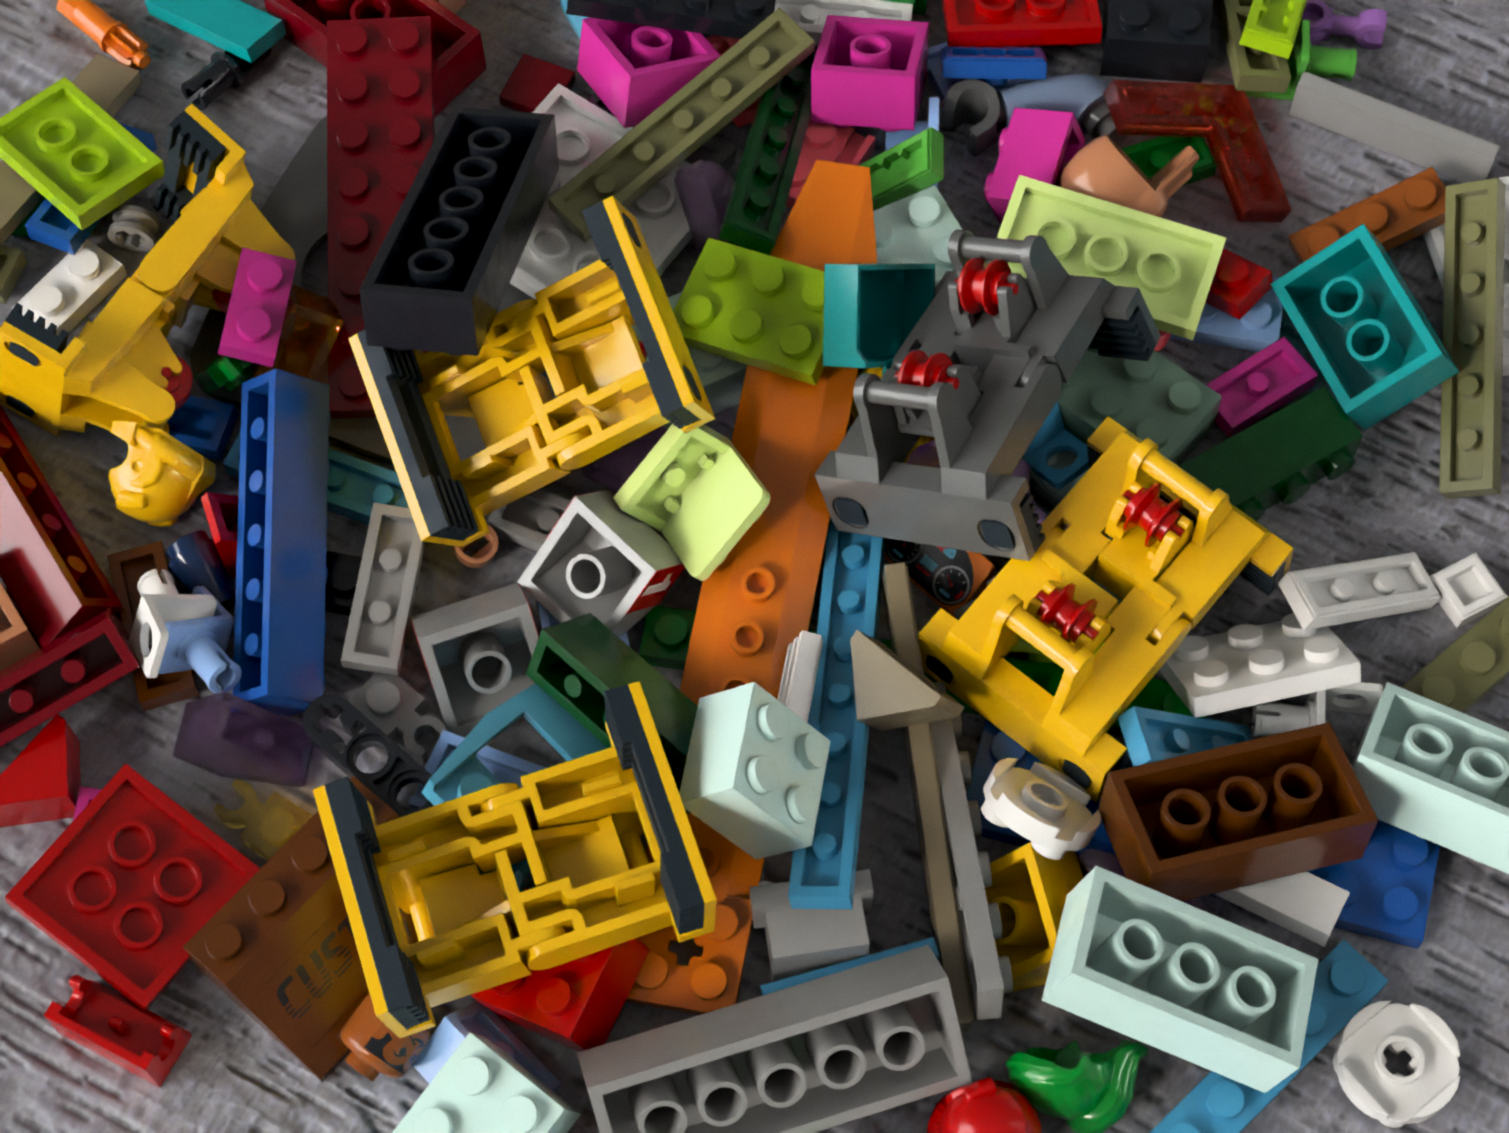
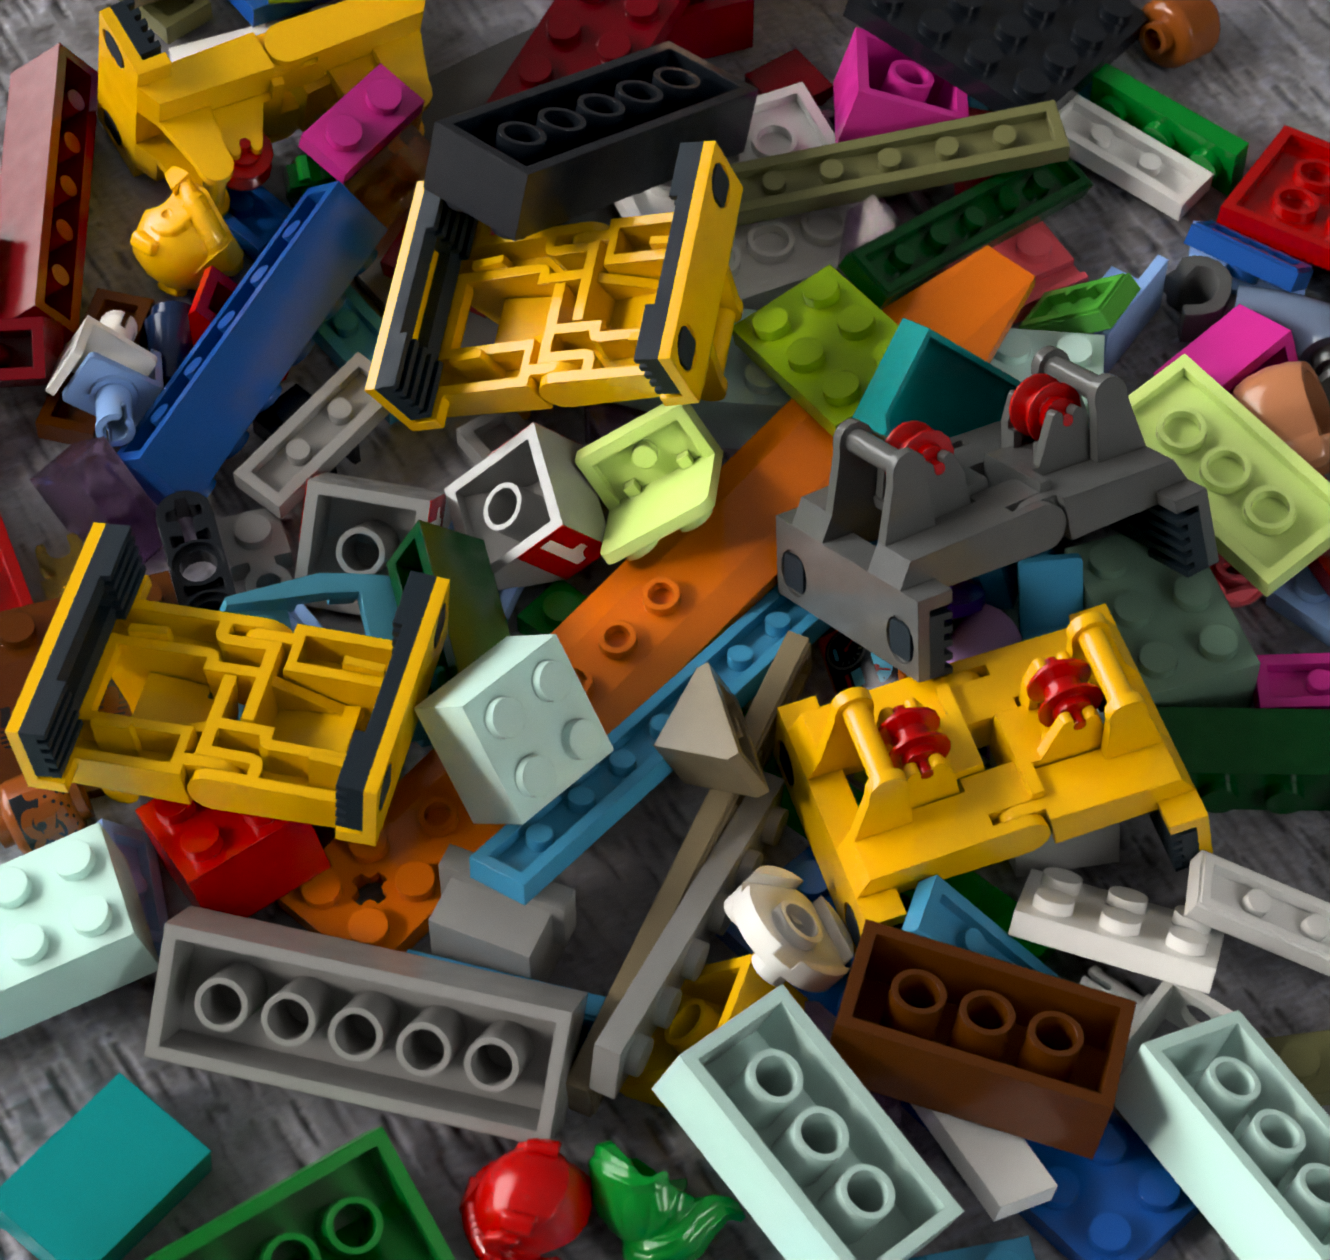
camera: 30 degrees right, 10 degrees down
nougat hinge [453,524,499,568] -> none
white tile [777,630,823,722] -> none
dark pink brick [811,15,929,132] -> none

